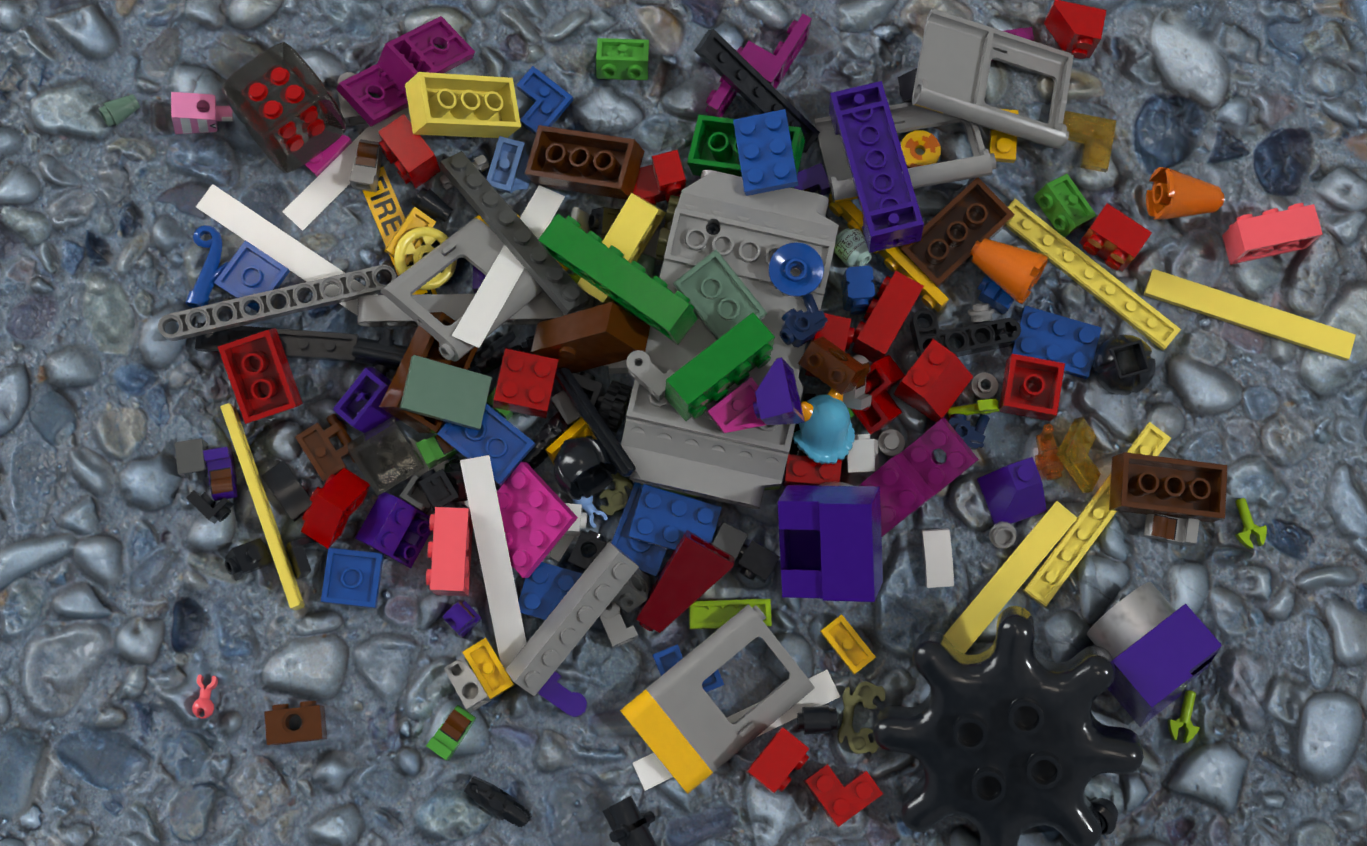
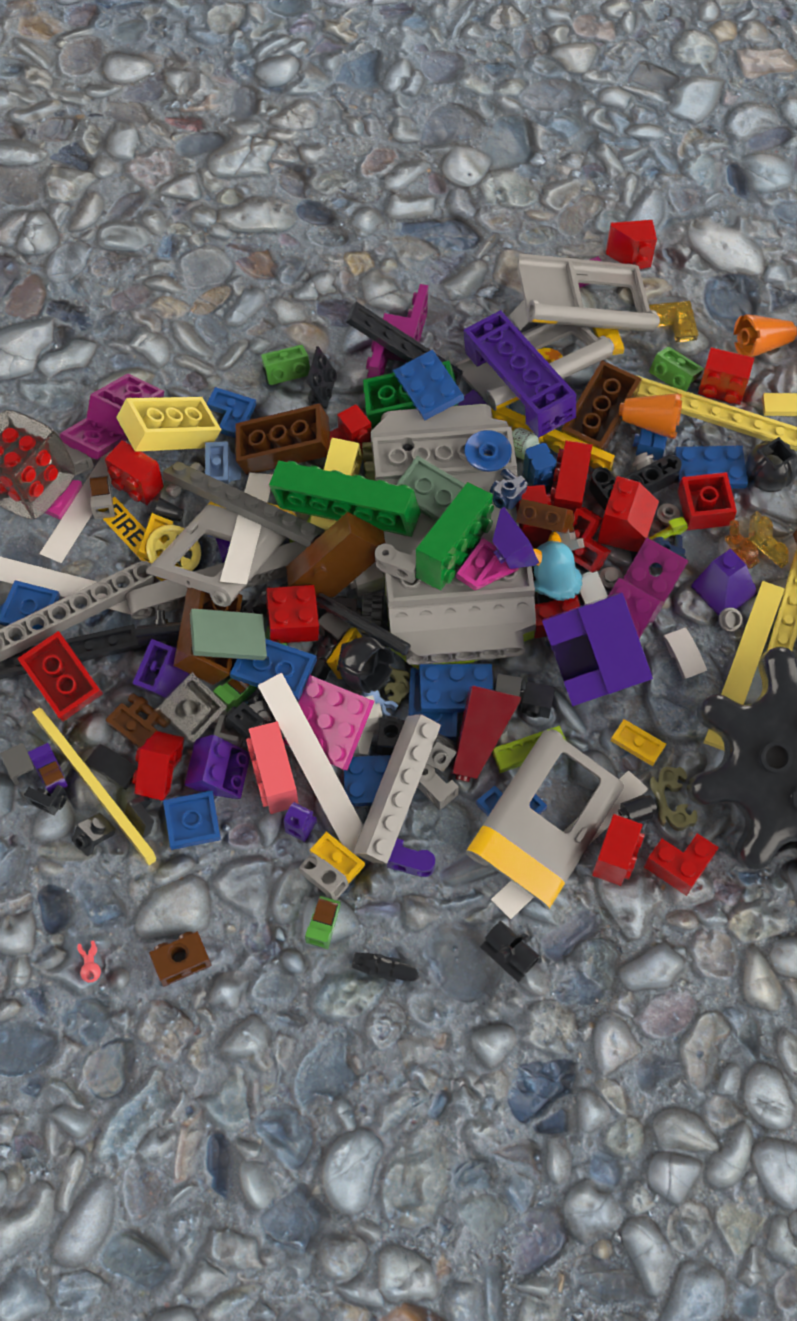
camera: 15 degrees left, 15 degrees down
none -> black hinge [306,346,337,409]

